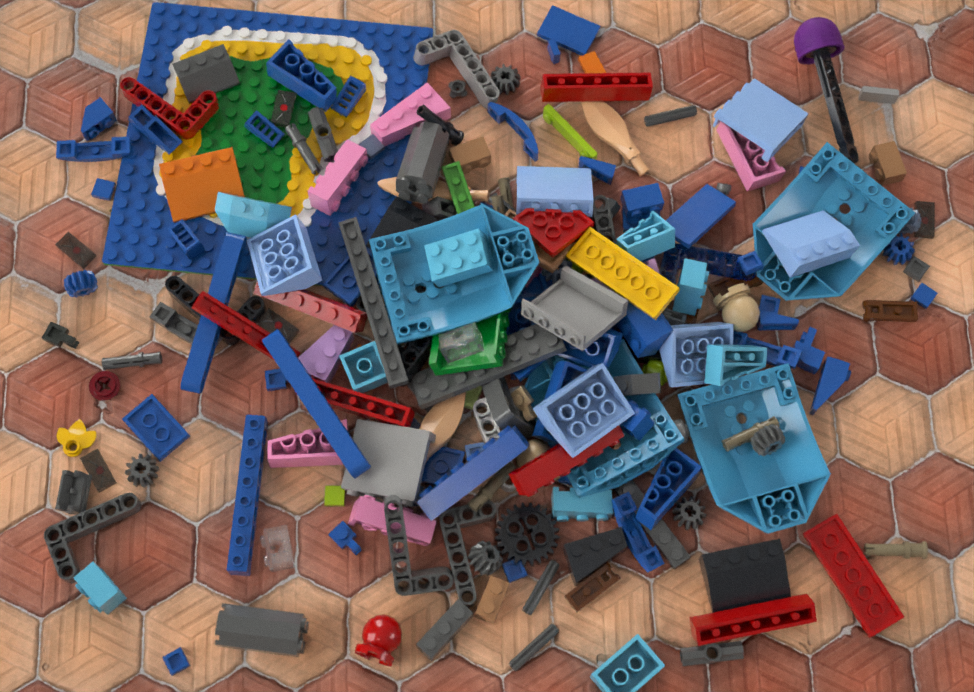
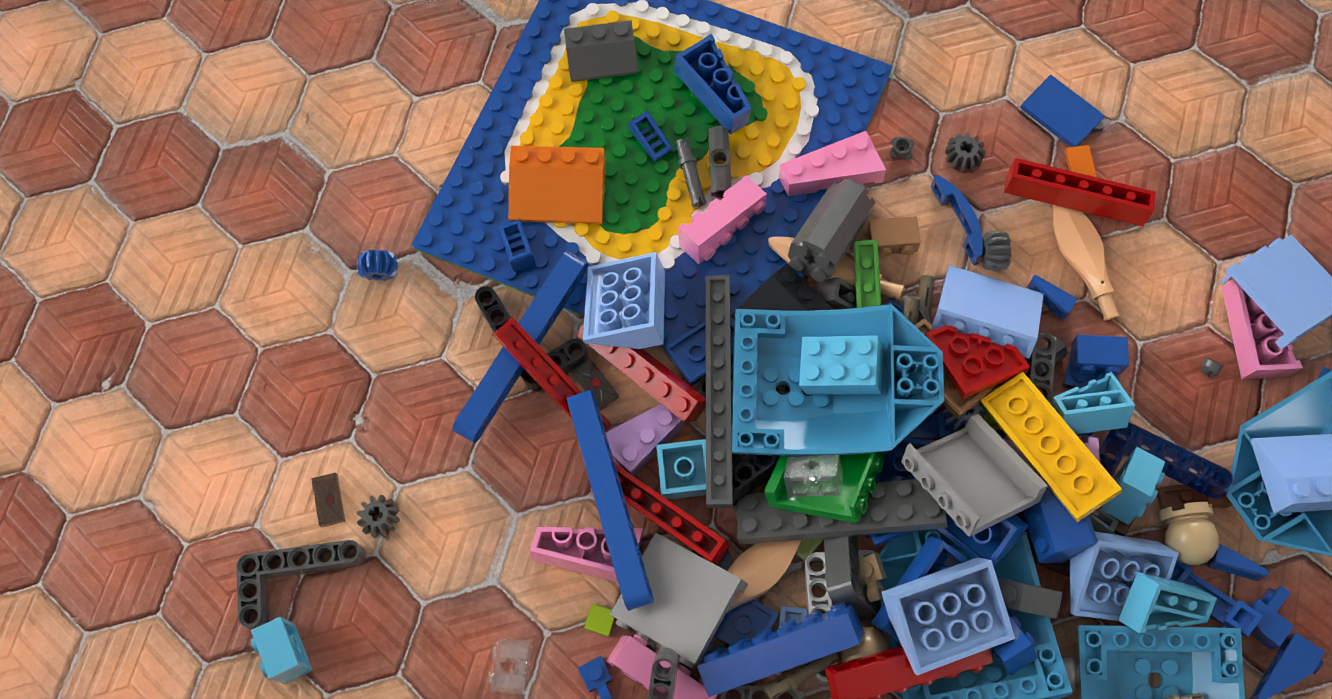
camera: 25 degrees right, 0 degrees up
pearl dark grey plate [42,322,80,349] -> none
clear smoke tile [55,232,96,269] -> none
dark grey hinge [55,470,92,514] -> none
blue slope [56,136,131,162] -> none
yellow plate [57,419,97,457] -> none
blue slope [81,97,117,141] -> none
dark red gear [89,371,121,401] -> none
blue tile [91,178,116,201] -> none
dark grey pin [102,352,162,370] -> none
red beam [120,77,219,140] -> none
blue tile [122,394,190,462] -> none
blue slope [128,104,183,155] -> none
dark grey slope [149,302,223,347] -> none
medium azure wedge [215,192,292,238] -> none
blue brick [227,415,268,576] -> none
blue plate [265,369,289,391] -> none
clear smoke tile [271,90,297,127] -> none
blue slope [331,76,366,118] -> none
sand blue tile [359,134,385,160] -> none
light grey beam [413,30,500,109] -> none
black pin [416,104,464,146] -> none
lime plate [543,104,598,160] -> none
blue tile [547,39,561,64] -> none
lime head [642,360,668,386] -> none
dark grey axle [644,105,697,127] -> none
blue tile [665,184,736,249] -> none
blue tile [737,251,764,276] -> none
blue plate [759,295,781,314] -> none
none -> dark grey gear [981,231,1012,271]

